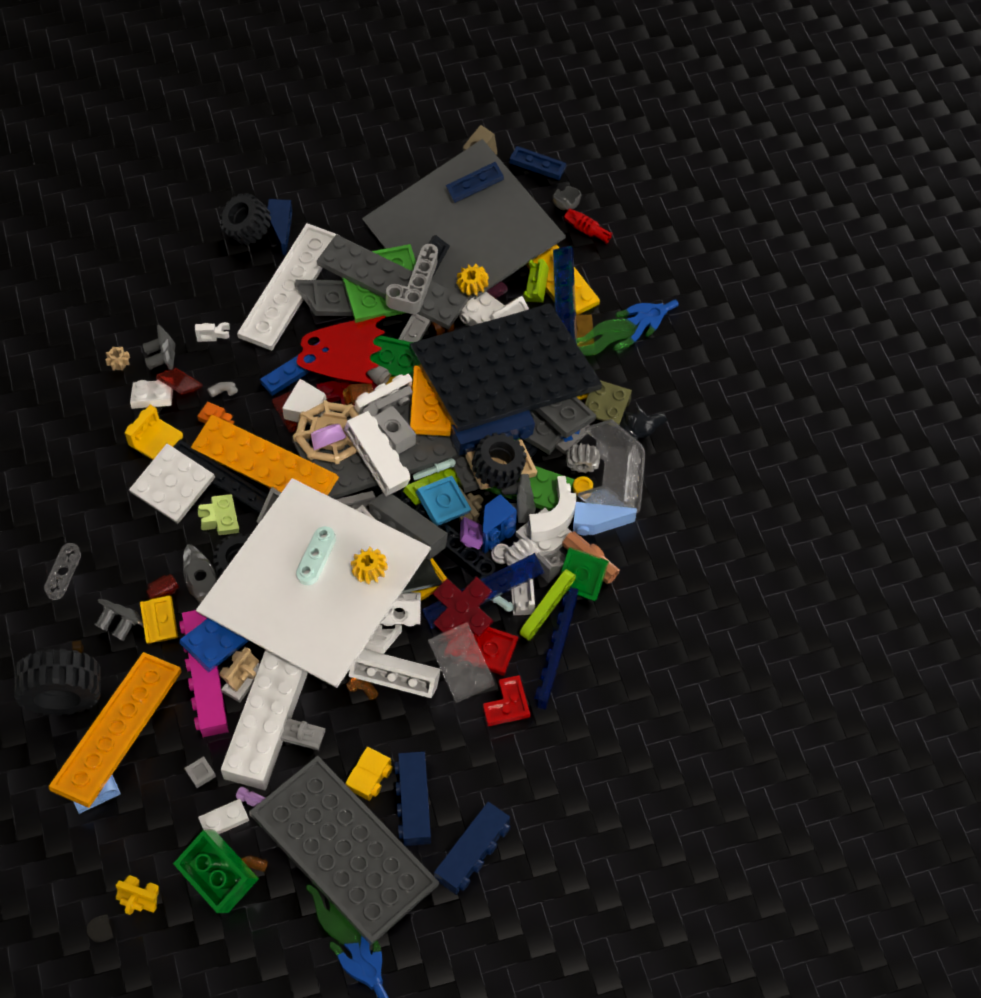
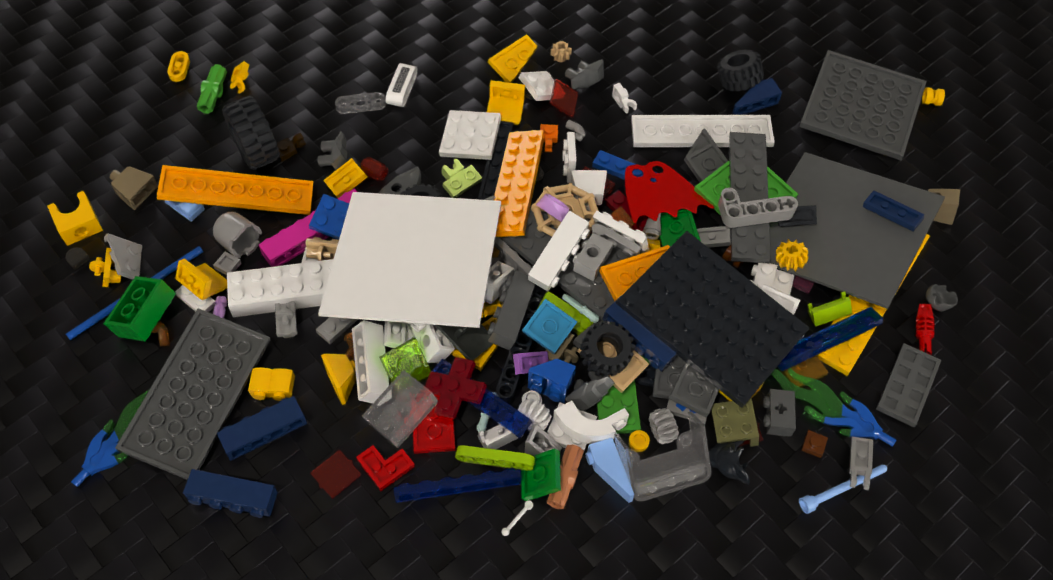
camera: 65 degrees right, 0 degrees up
light aqua plate [296,526,336,585] -> none
yellow gear [351,546,388,585] -> none
dark blue plate [509,146,566,180] -> none
none -> yellow piece [47,191,103,246]
none -> blue piece [66,246,203,340]
none -> light grey wing [104,233,142,280]
none -> dark tan torso [110,166,158,210]
none -> yellow bracket [175,258,227,300]
none -> light grey cylinder [213,212,262,258]
none -> clear red piece [311,450,361,499]
none -> light grey plate [316,317,358,345]
none -> yellow slope [321,354,356,405]
none -> clear neon green plate [379,338,431,393]
none -> white beam [386,63,417,107]
none -> yellow wing [488,34,537,83]
none -> white hinge [501,501,533,536]
none -> white plate [562,132,576,183]
none -> dark grey brick [763,389,796,436]
none -> dark grey plate [799,50,927,160]
none -> light blue piece [799,465,887,514]
none -> reddish brown plate [801,430,828,458]
none -> light grey hinge [849,436,873,490]
none -> dark grey plate [876,343,941,427]
none -> yellow wheel [922,87,945,106]

